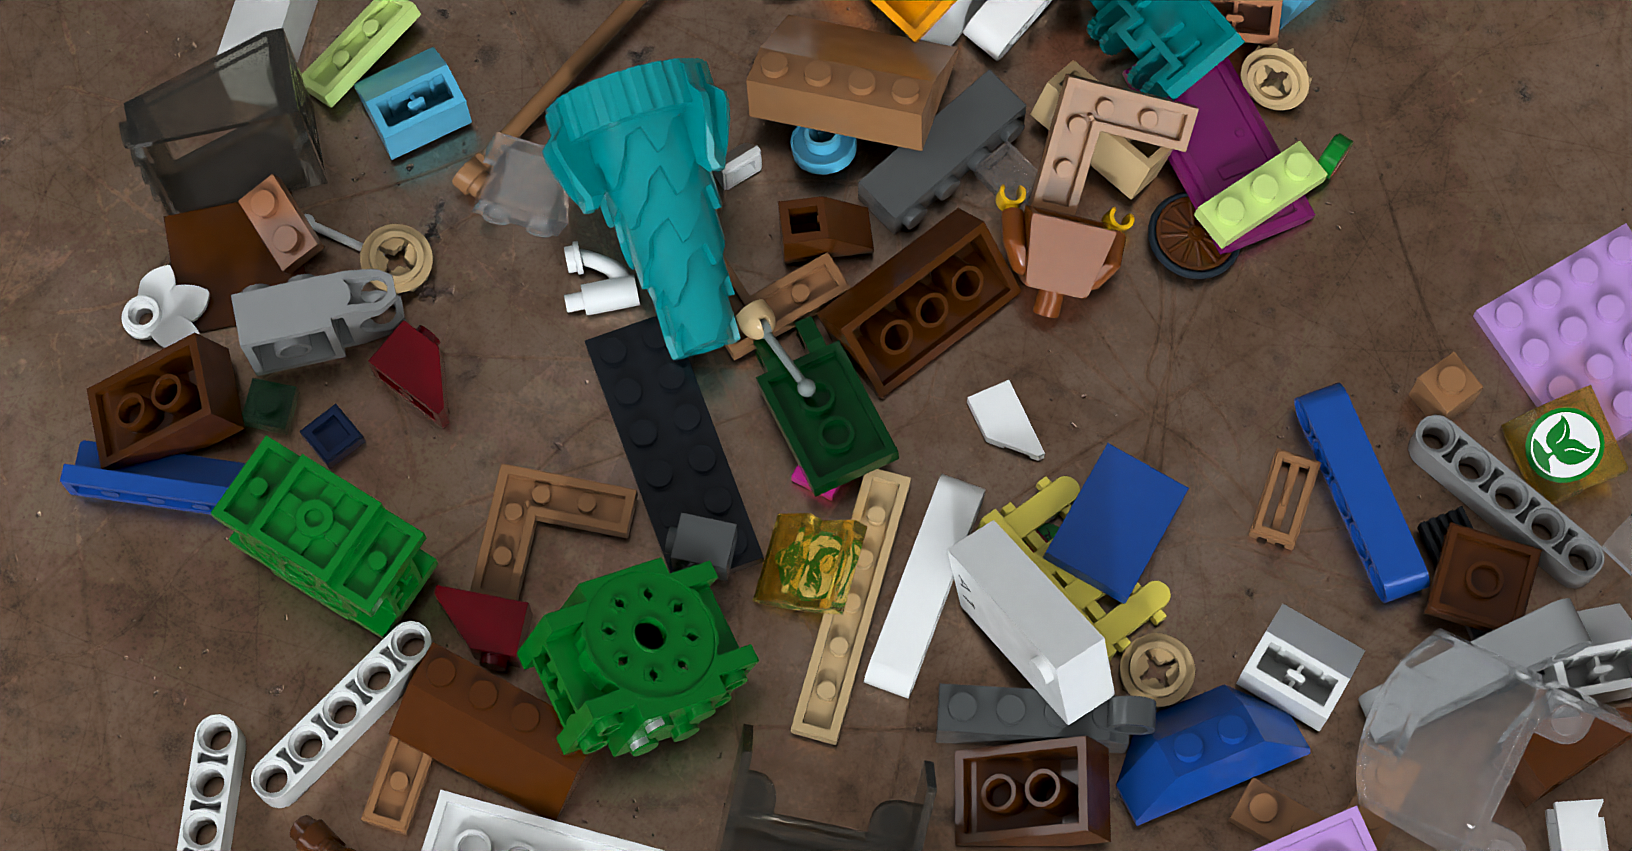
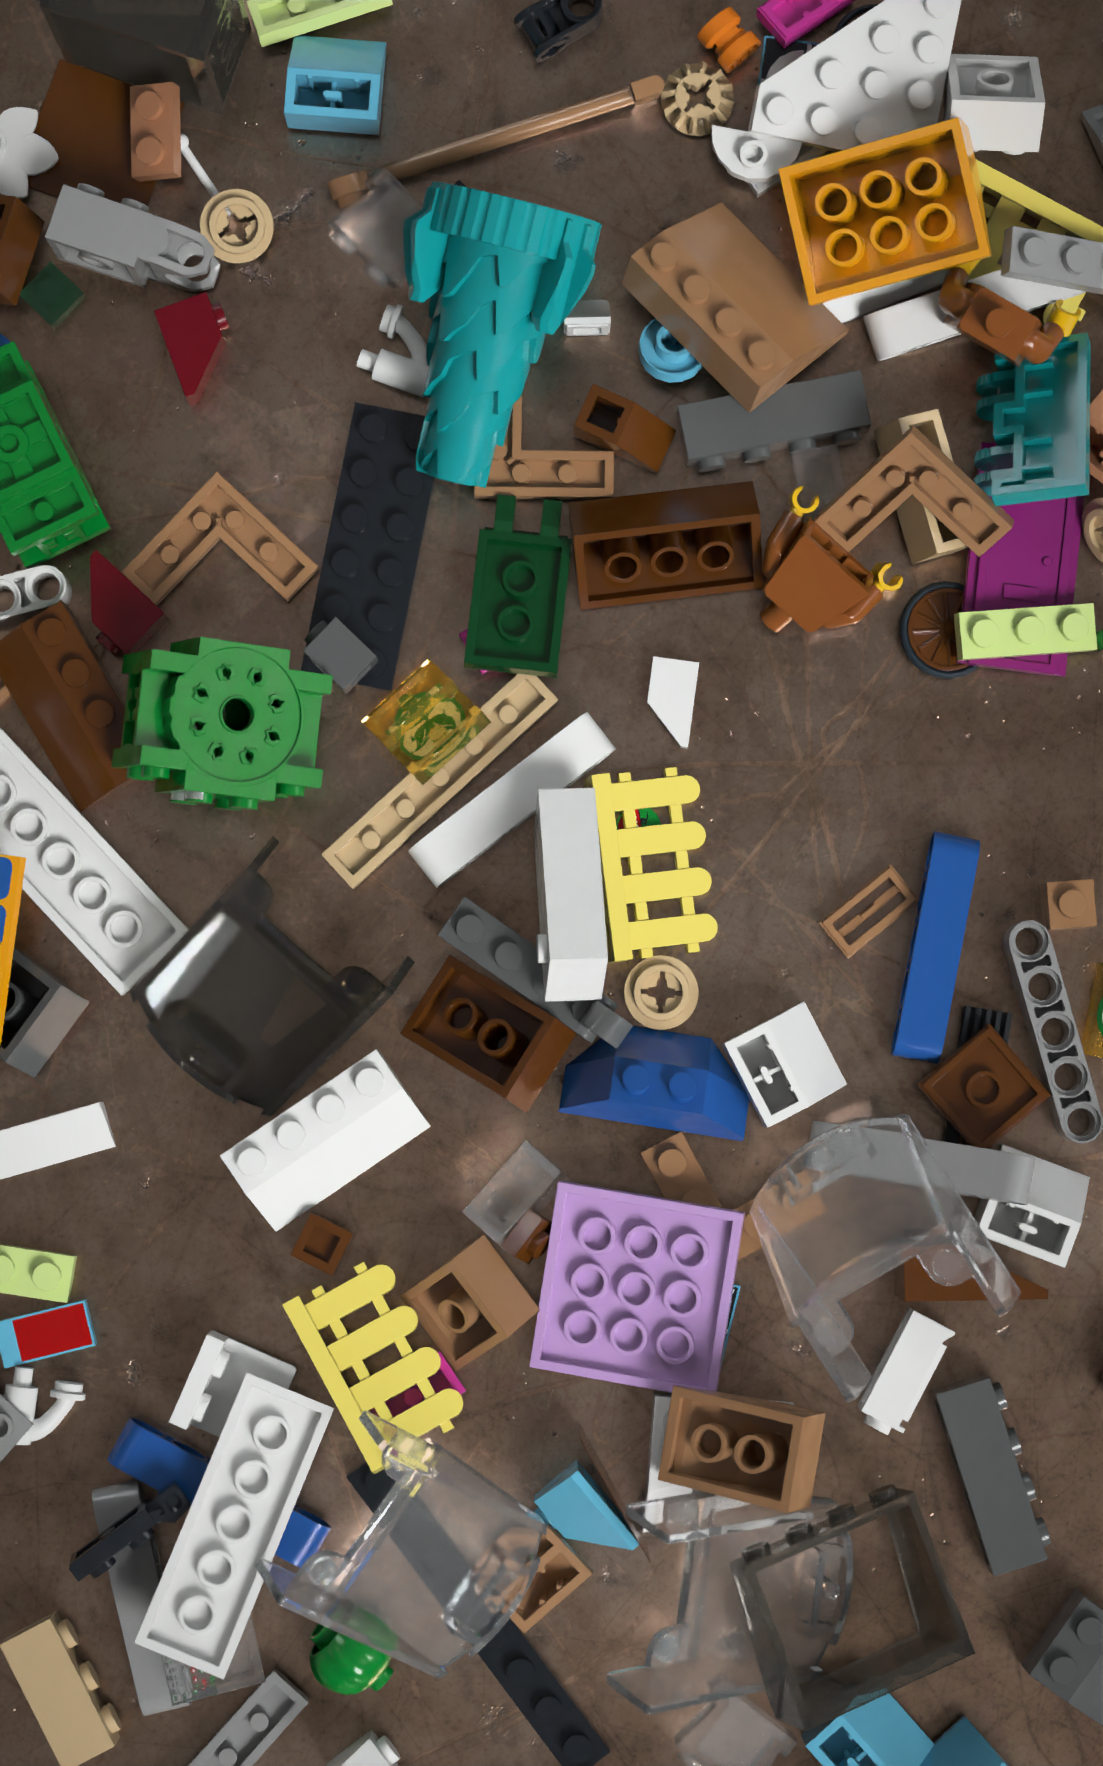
camera: 25 degrees right, 15 degrees up
dark blue tile [299,403,366,470] -> none
hinge [735,299,816,397] -> none
blue tile [1043,443,1189,604] -> none

